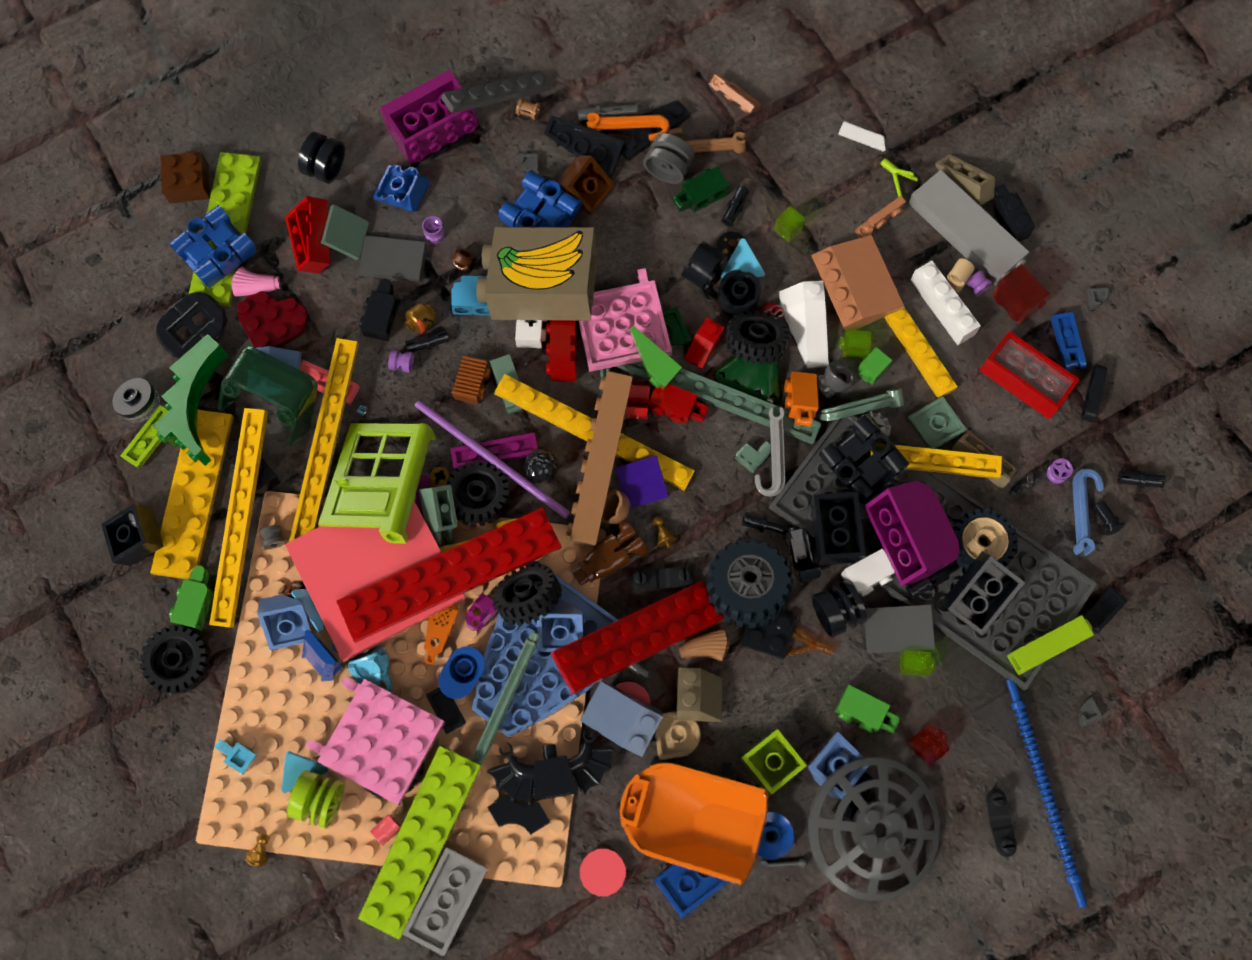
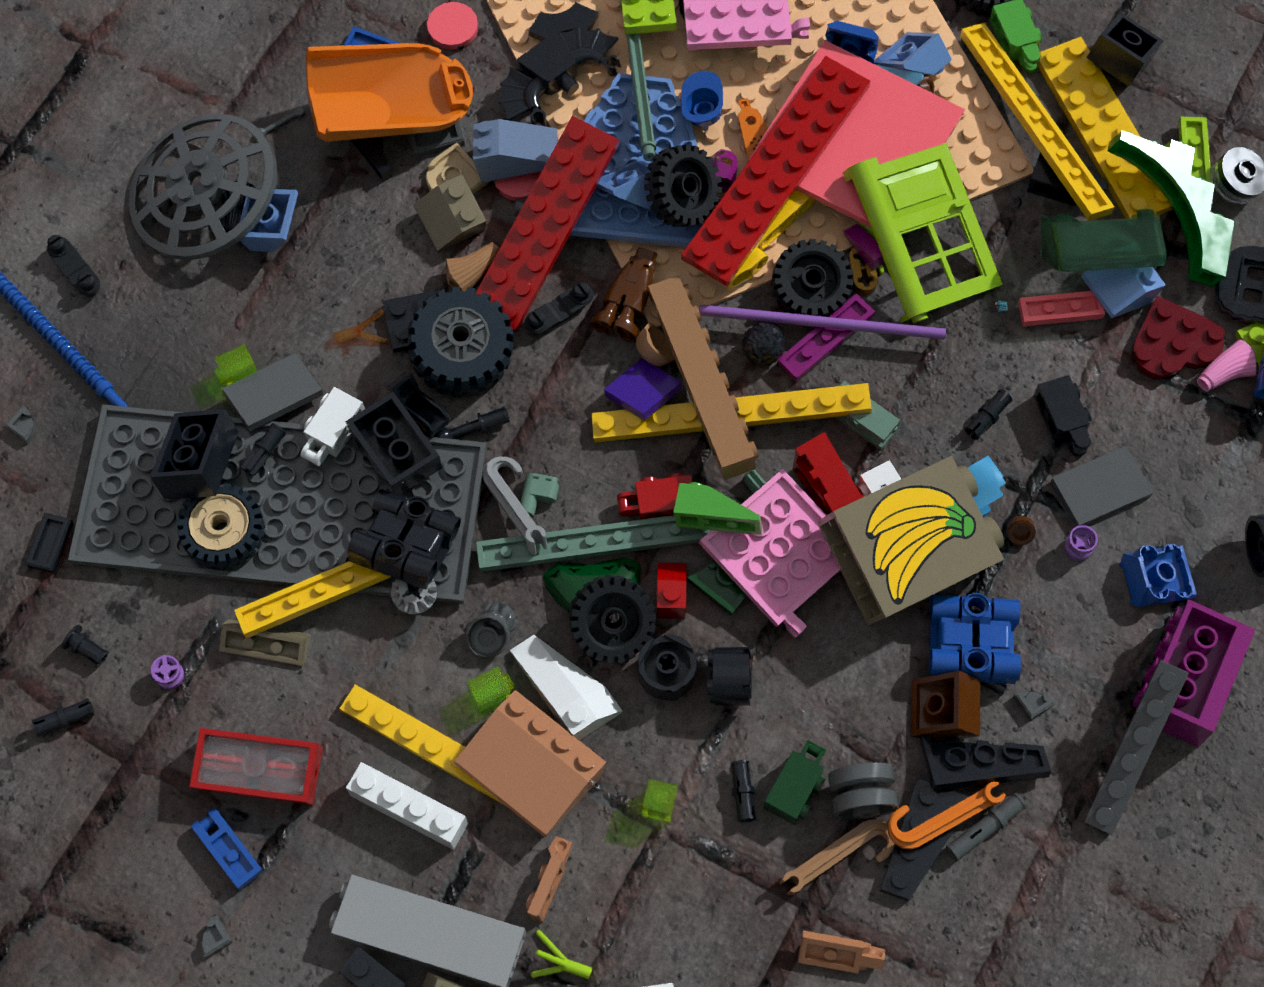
camera: 150 degrees right, 5 degrees down
dark grey wheel [259,525,285,550] -> none
red wedge [285,196,330,274] -> none
yellow plate [289,338,359,542] -> none
sand green tile [321,204,369,260] -> none
medium azure piece [348,648,393,693] -> none
medium lavender wheel [388,349,414,373] -> none
pearl gold head [405,303,437,334] -> none
sand green hinge [419,485,457,547] -> none
black tile [425,687,466,735] -> none
dark orange brick [452,355,492,405] -> none
medium nougat bush [516,97,541,121] -> none
red brick [626,381,650,420] -> none
pearl gold piece [652,516,677,548] -> none
piece [717,232,746,259] -> none
medium azure piece [721,238,765,278] -> none
lime brick [740,729,807,796] -> none
dark red arm [753,303,785,319] -> none
blue dish [757,812,794,860] -> none
orange brick [784,371,818,427] -> none
black wheel [811,580,867,638] -> none
sand green piece [817,388,904,421] -> none
bright green brick [834,685,900,733] -> none
bright green brick [857,347,892,385] -> none
magenta brick [864,481,960,586] -> none
sand green tile [907,396,967,449] -> none
clear red brick [909,724,950,767] -> none
tan piece [947,259,975,293] -> none
medium lavender wheel [966,270,993,296] -> none
clear red brick [992,264,1050,325] -> none
lime brick [1007,615,1094,675] -> none
medium blue piece [1072,468,1104,556] -> none
black beam [1081,364,1107,423] -> none

